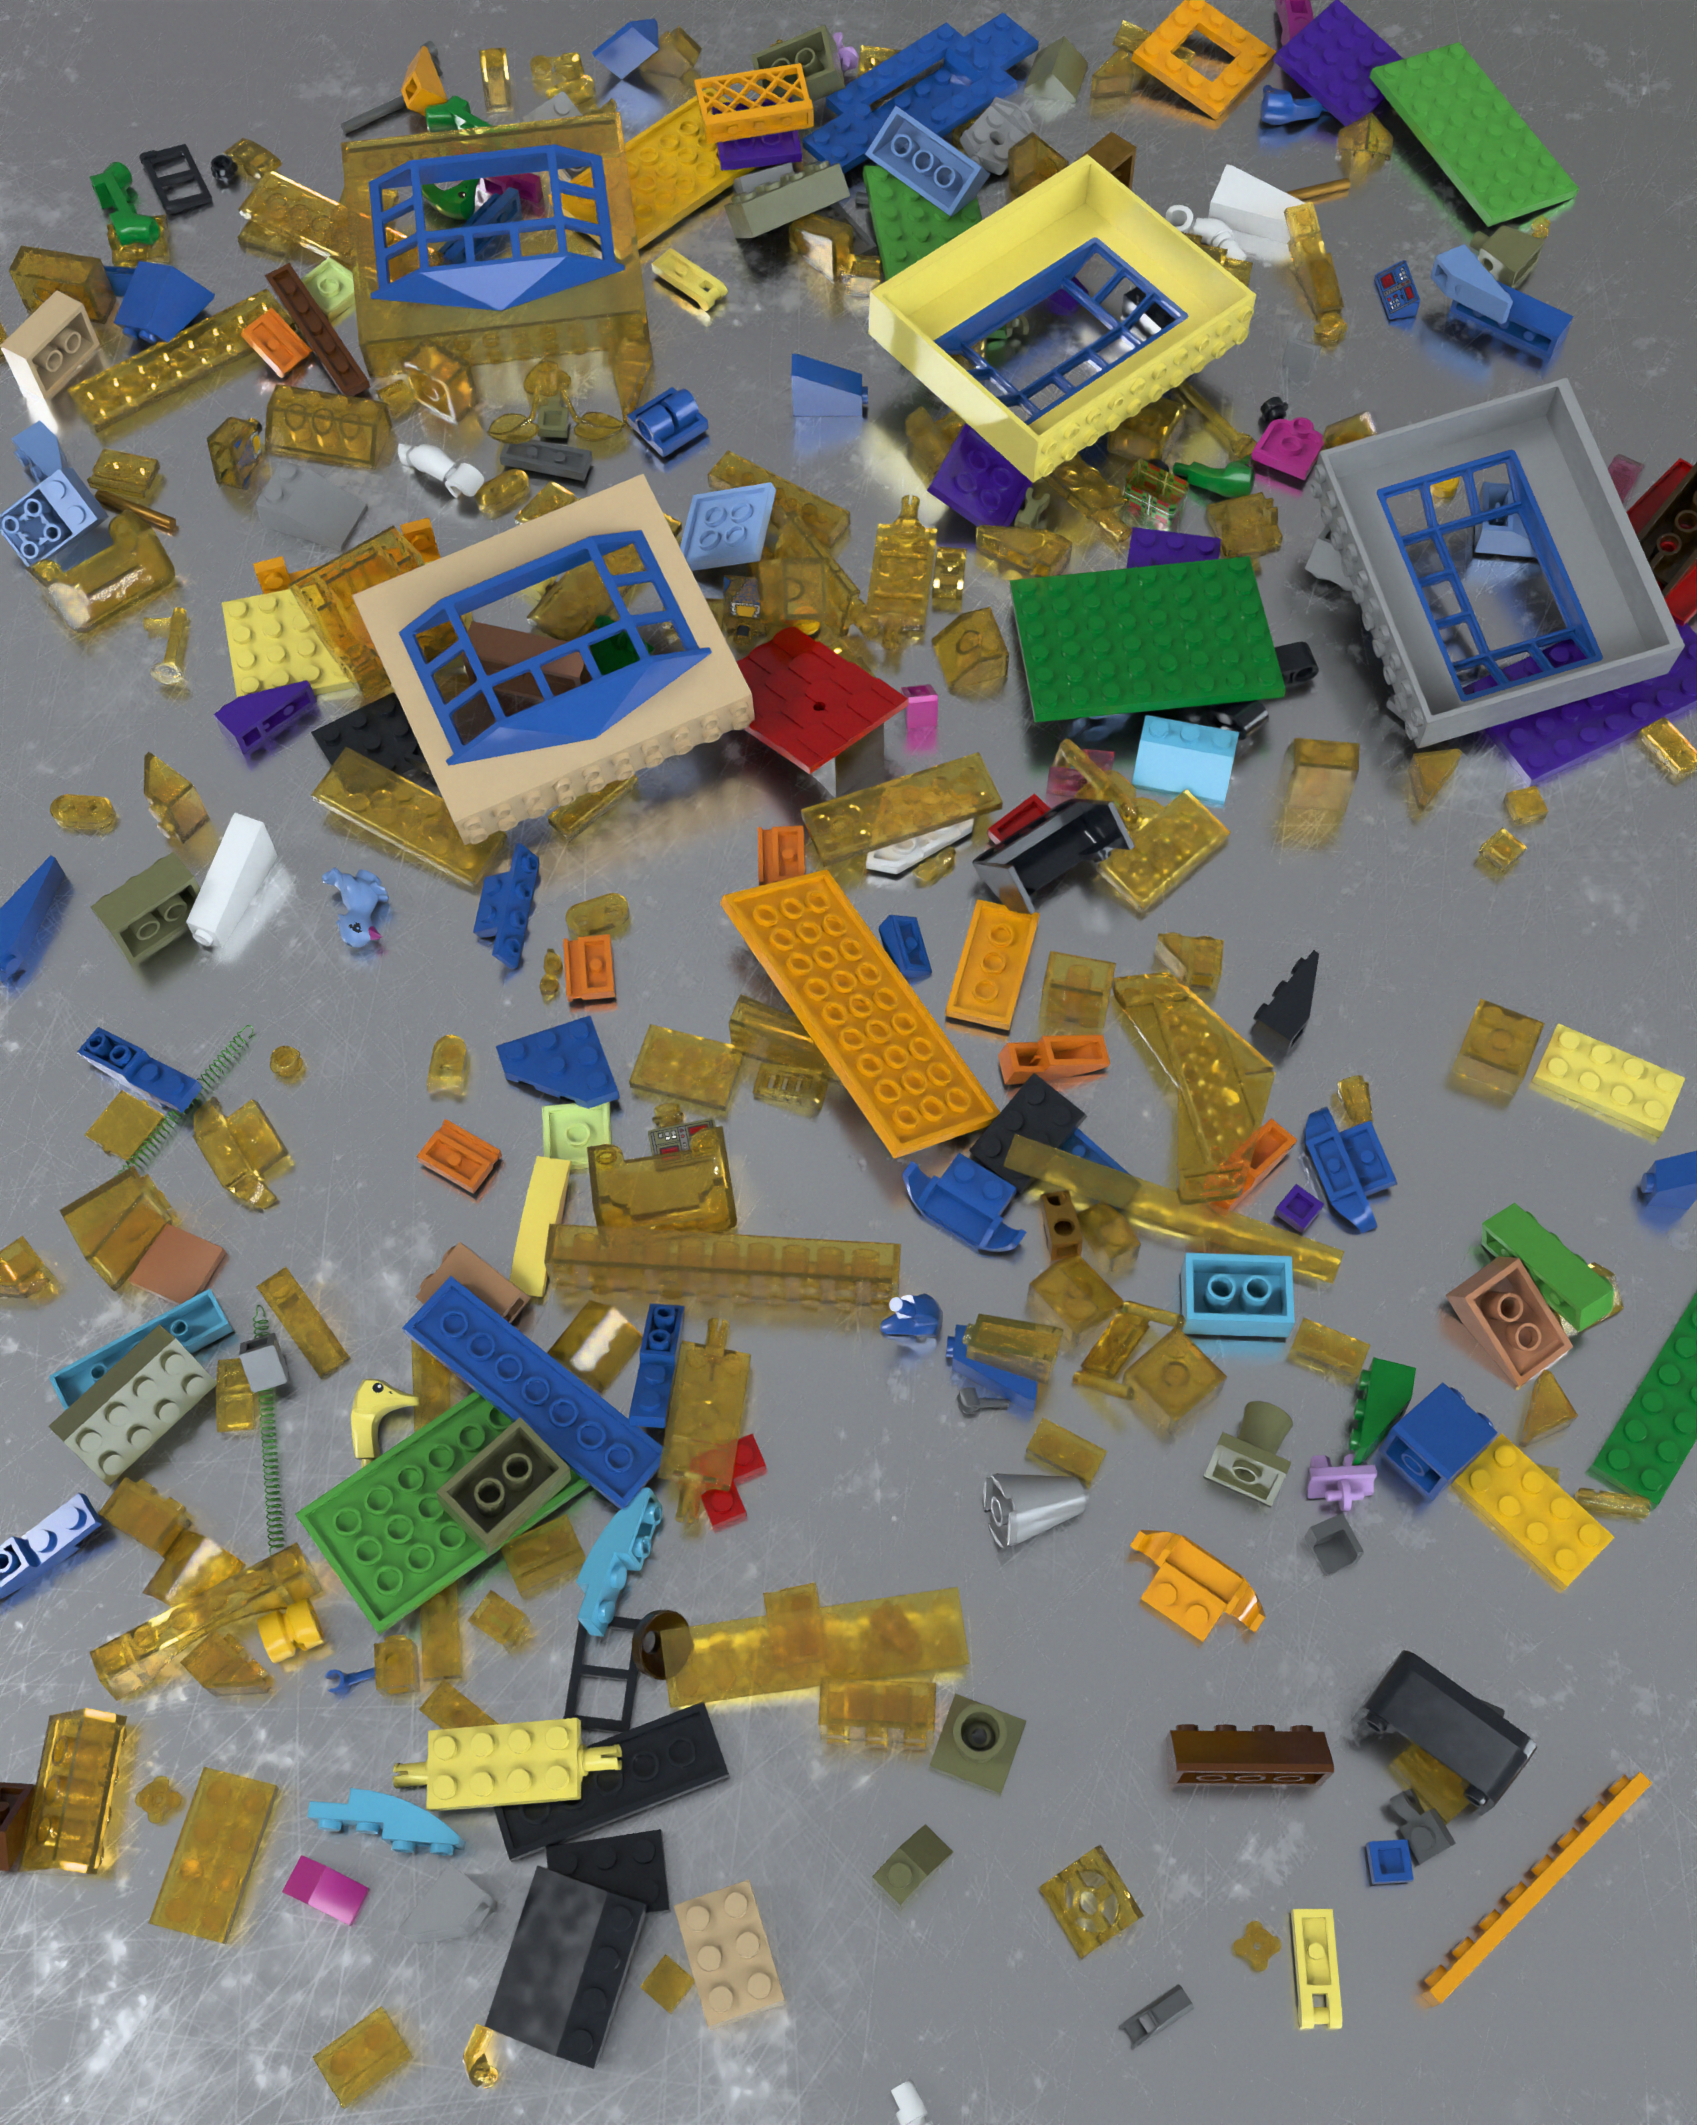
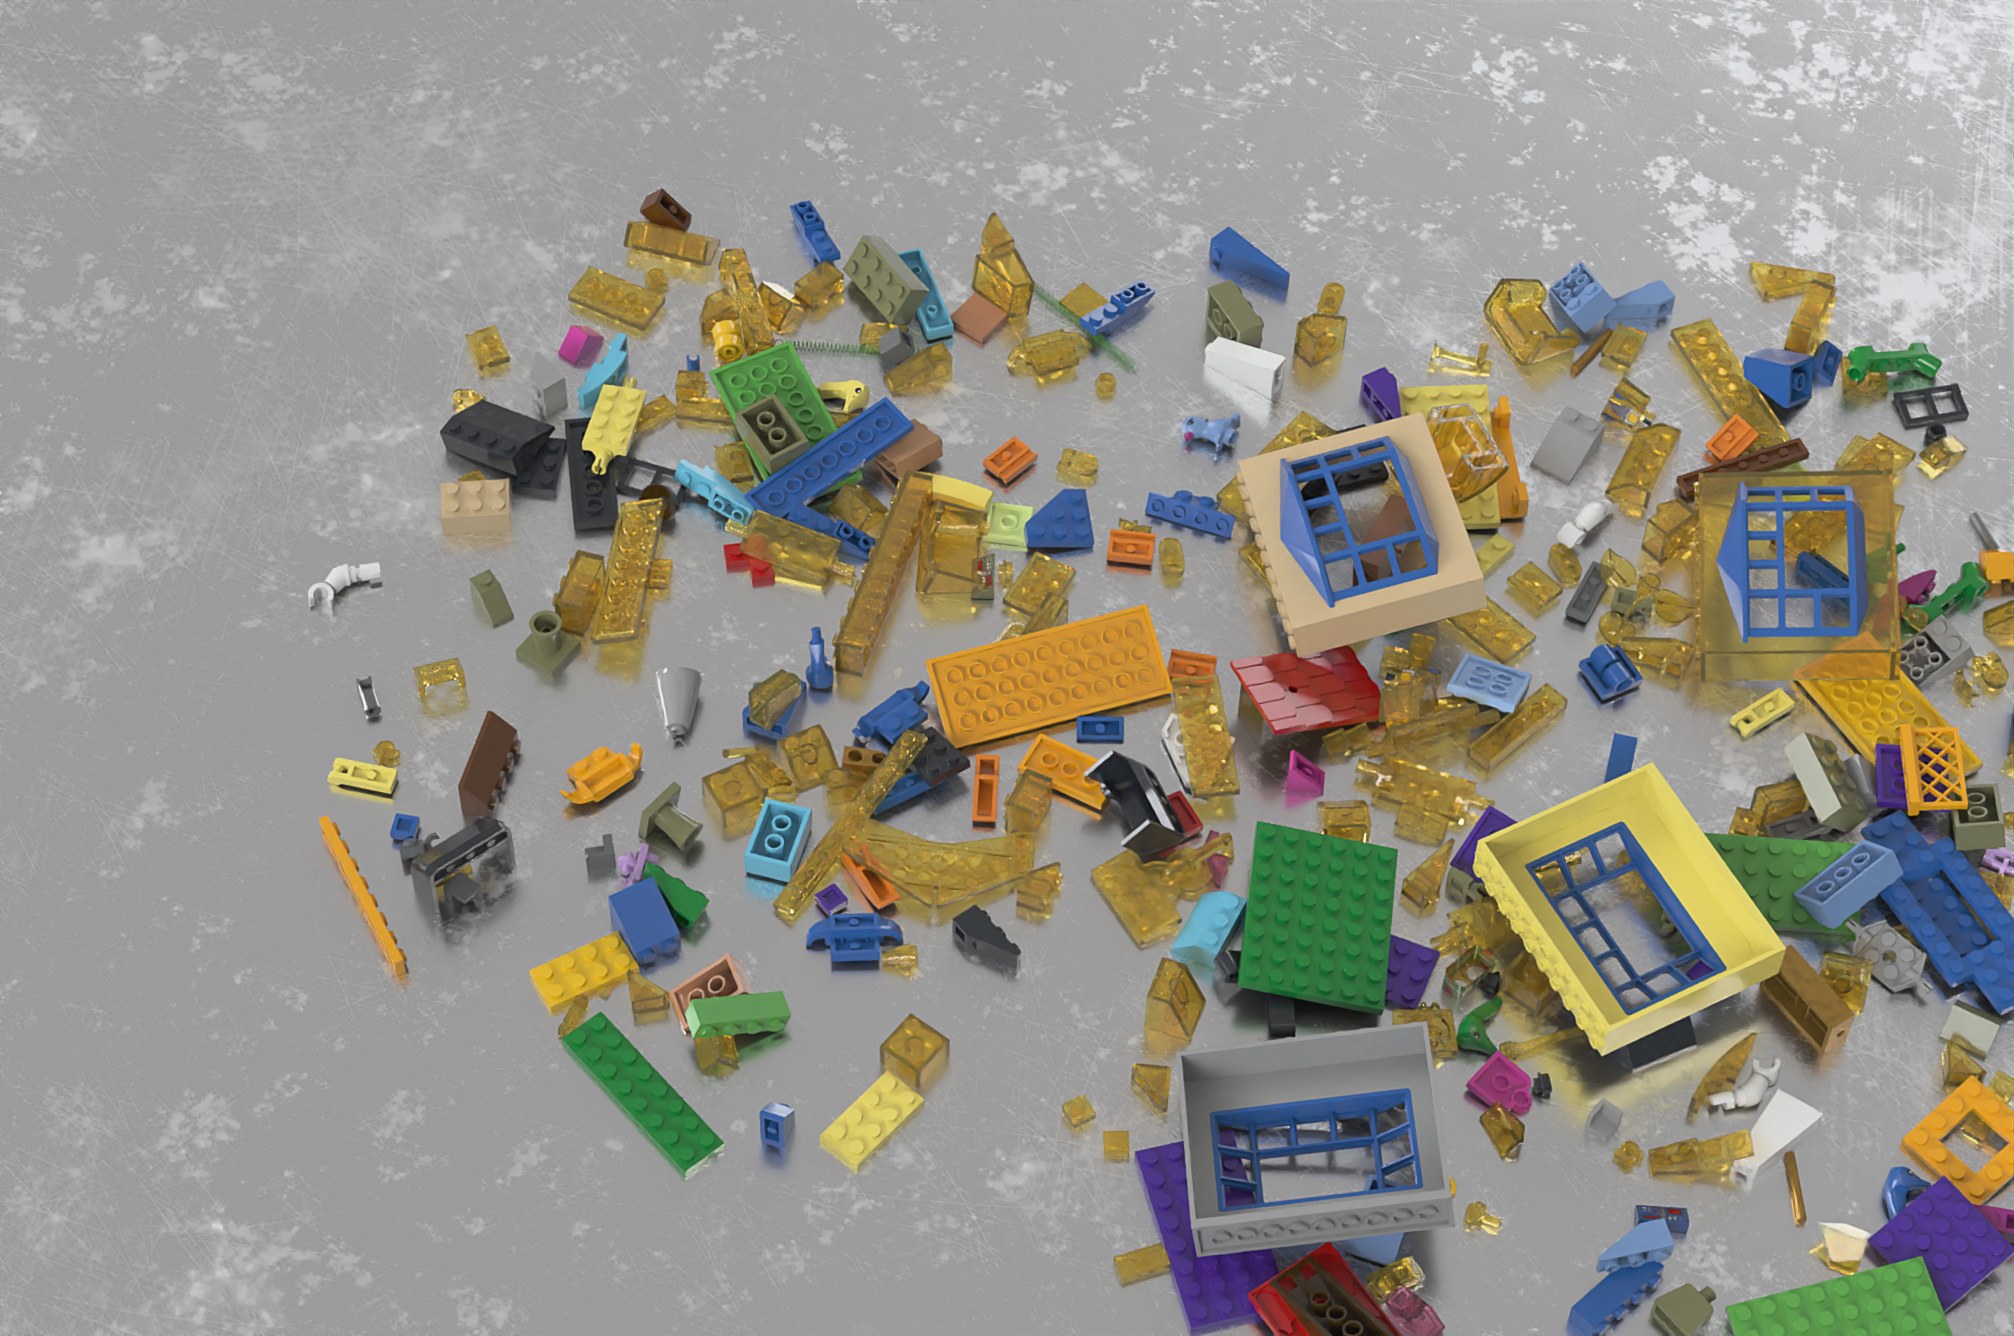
camera: 100 degrees right, 10 degrees down
tan brick [0,290,100,400] -> none
clear yellow brick [468,1590,531,1654] -> none
clear yellow piece [912,846,956,881] -> none
clear yellow plate [1026,1418,1107,1486] -> none
clear yellow plate [1289,1317,1370,1380] -> none

